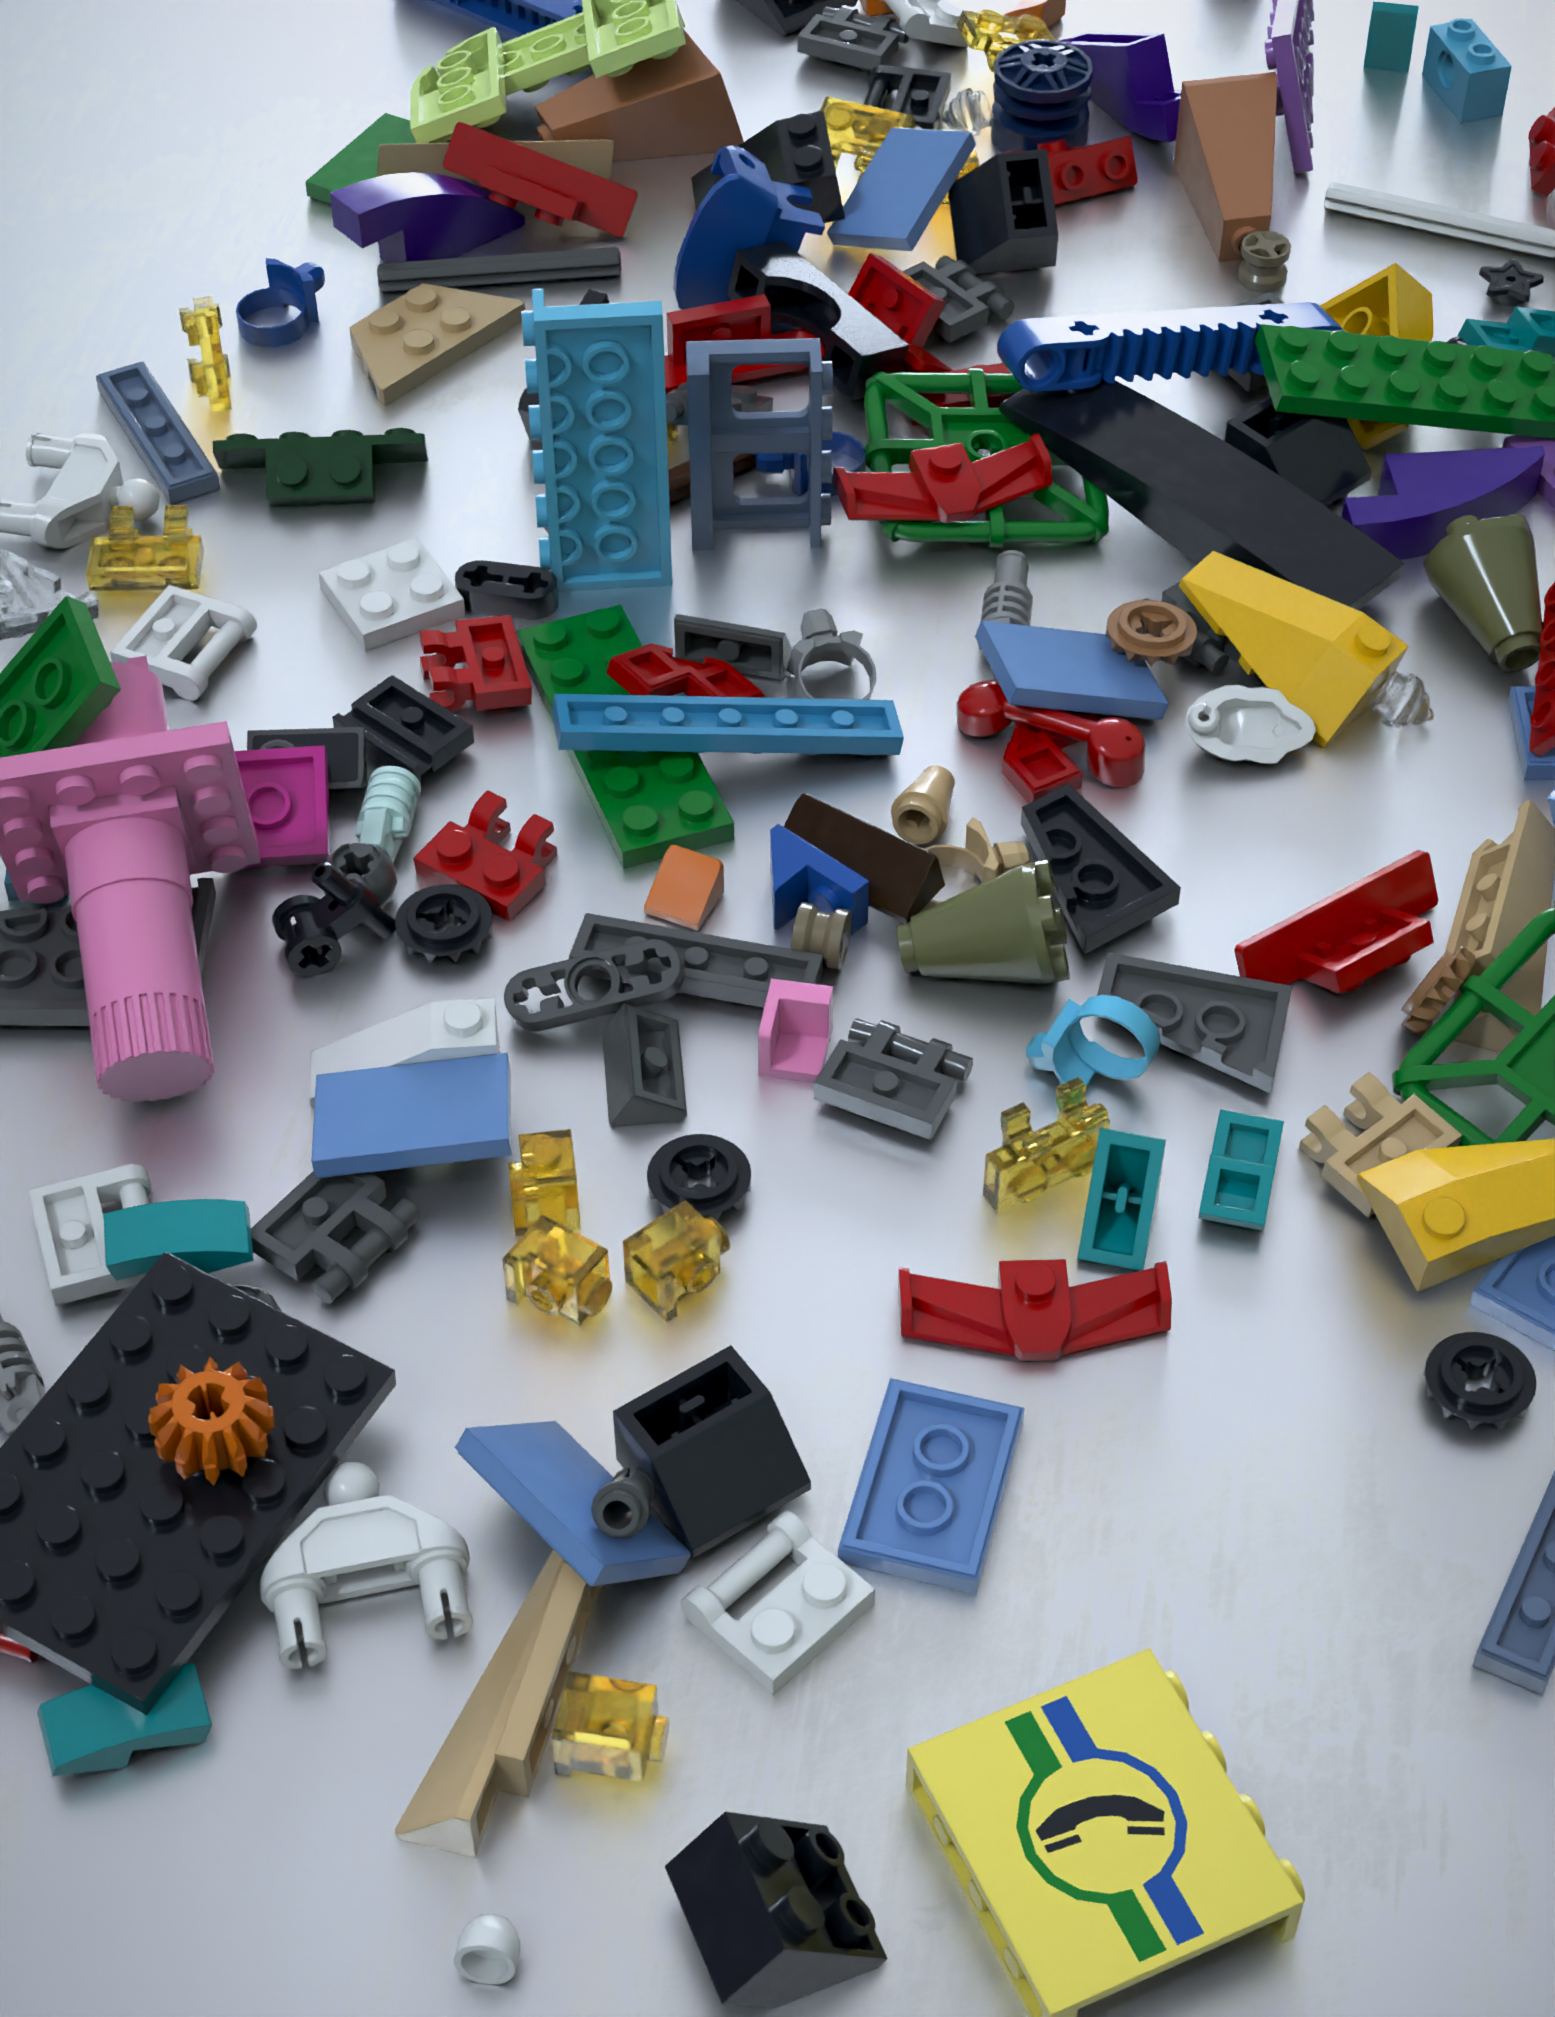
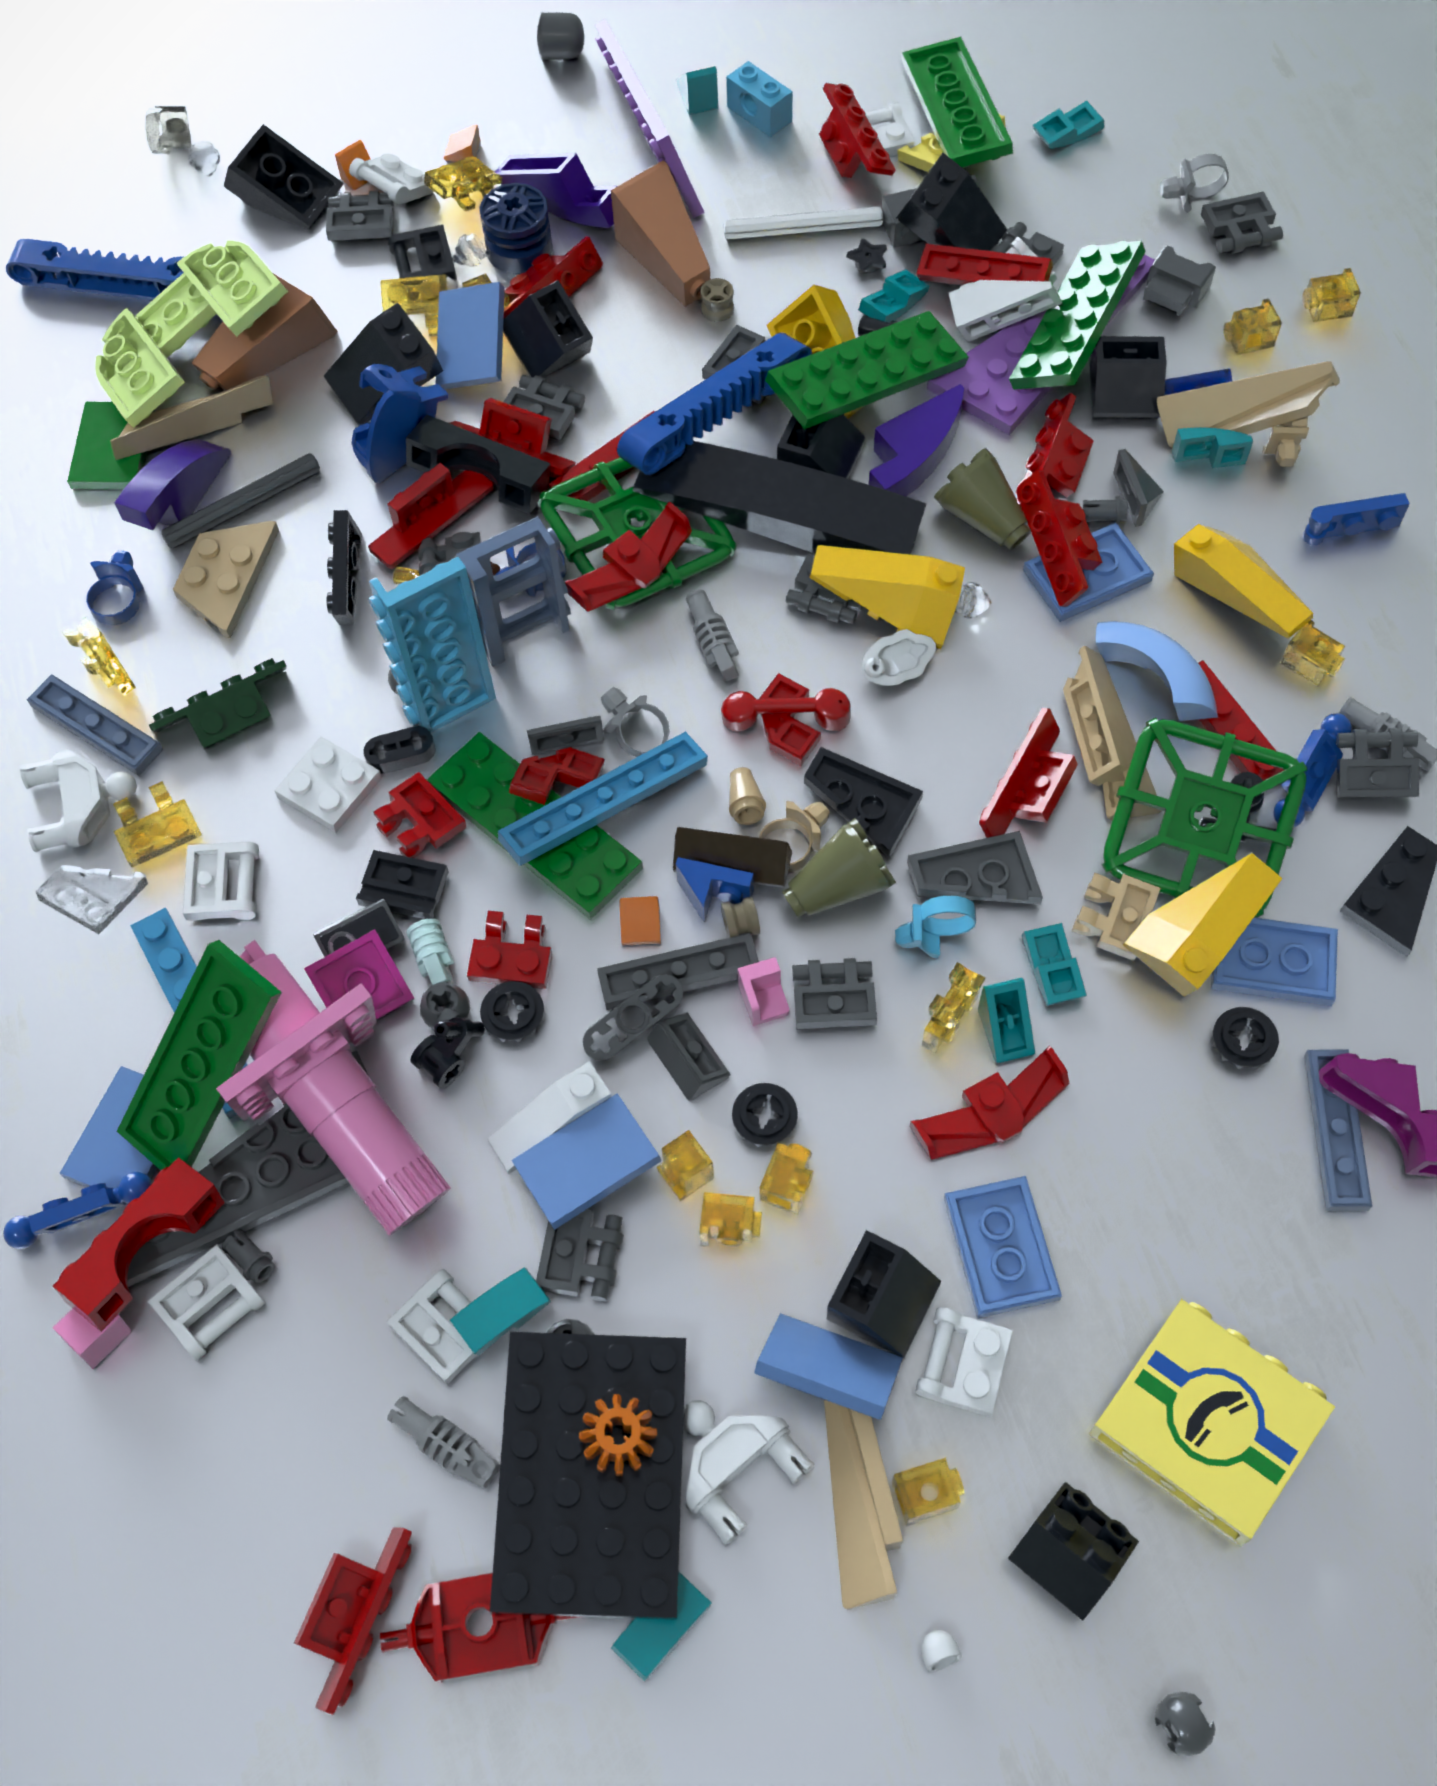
camera: 25 degrees left, 15 degrees up
red bracket [442,122,638,237] -> none
dark grey pin [591,1467,656,1539] -> none
medium blue tile [975,620,1169,720] -> none
medium nougat gear [1105,600,1197,667] -> none
medium nougat gear [1401,946,1475,1035] -> none

